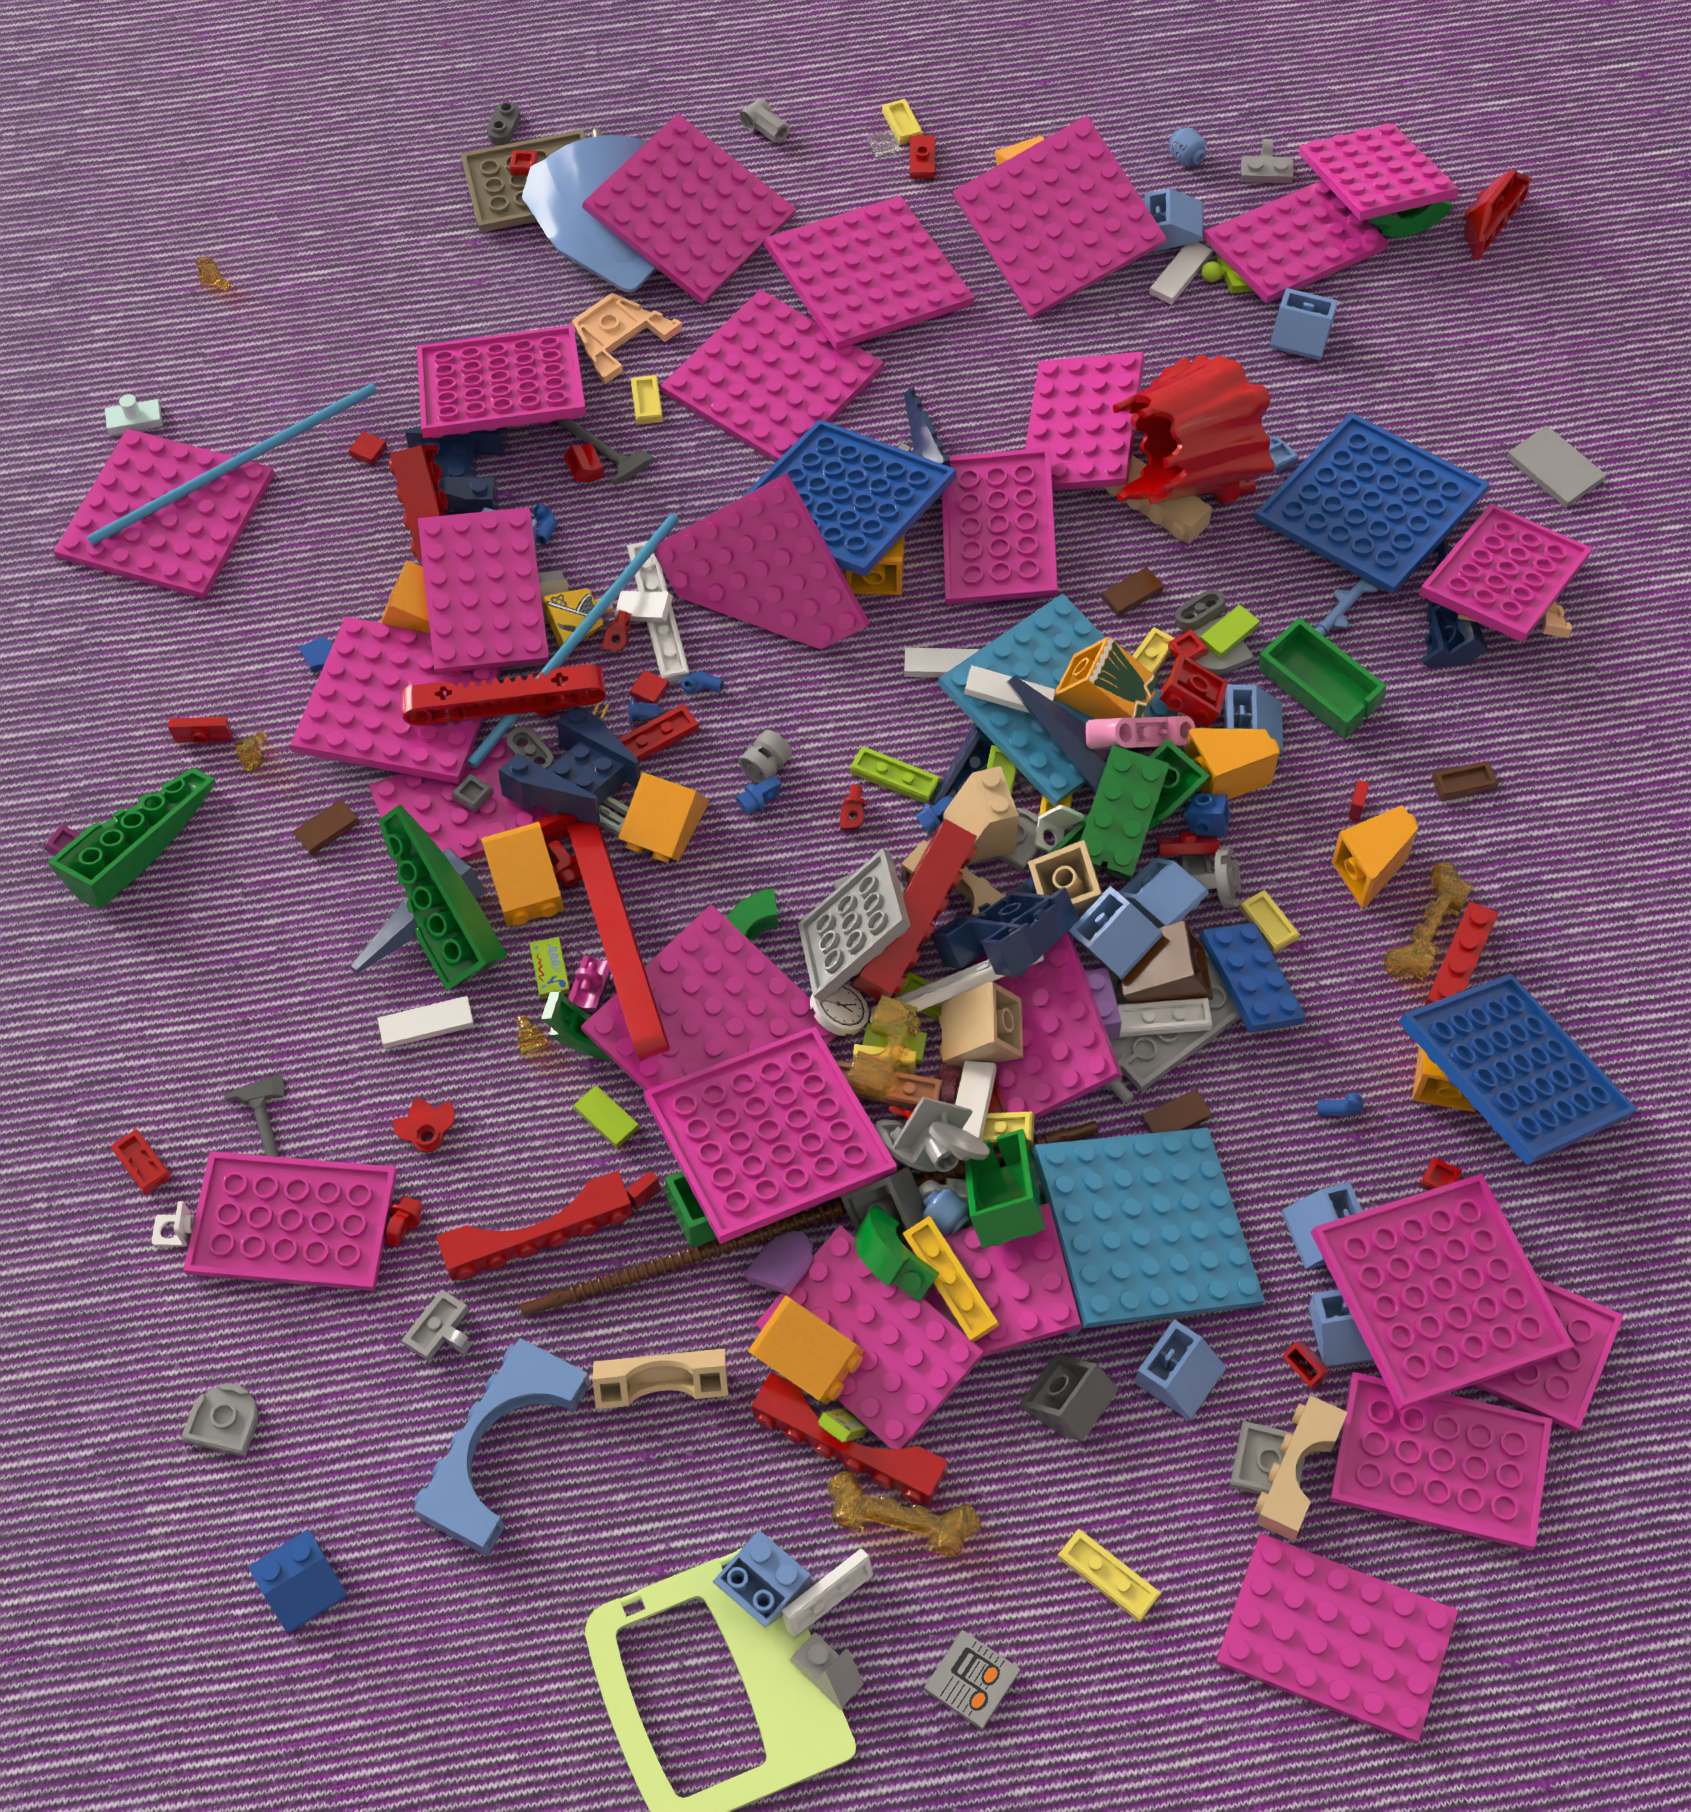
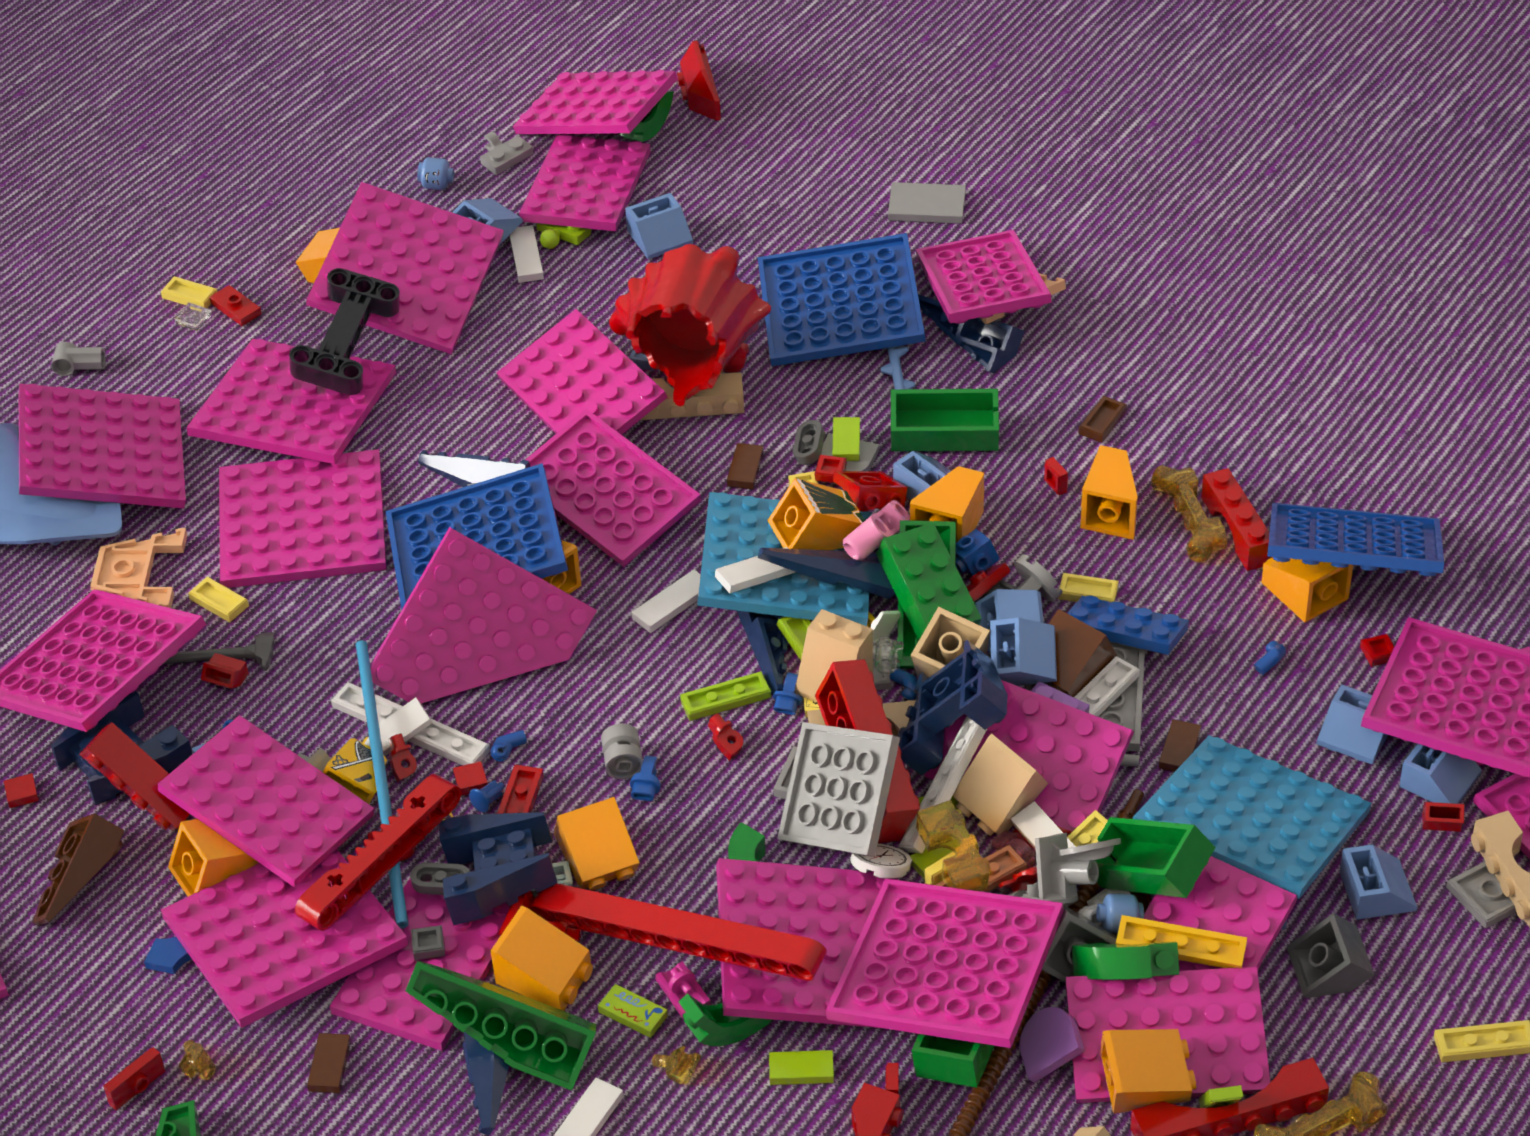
camera: 45 degrees left, 15 degrees down
none -> reddish brown wedge [32,813,125,926]
none -> black beam [289,268,400,395]
none -> clear brick [873,637,904,674]

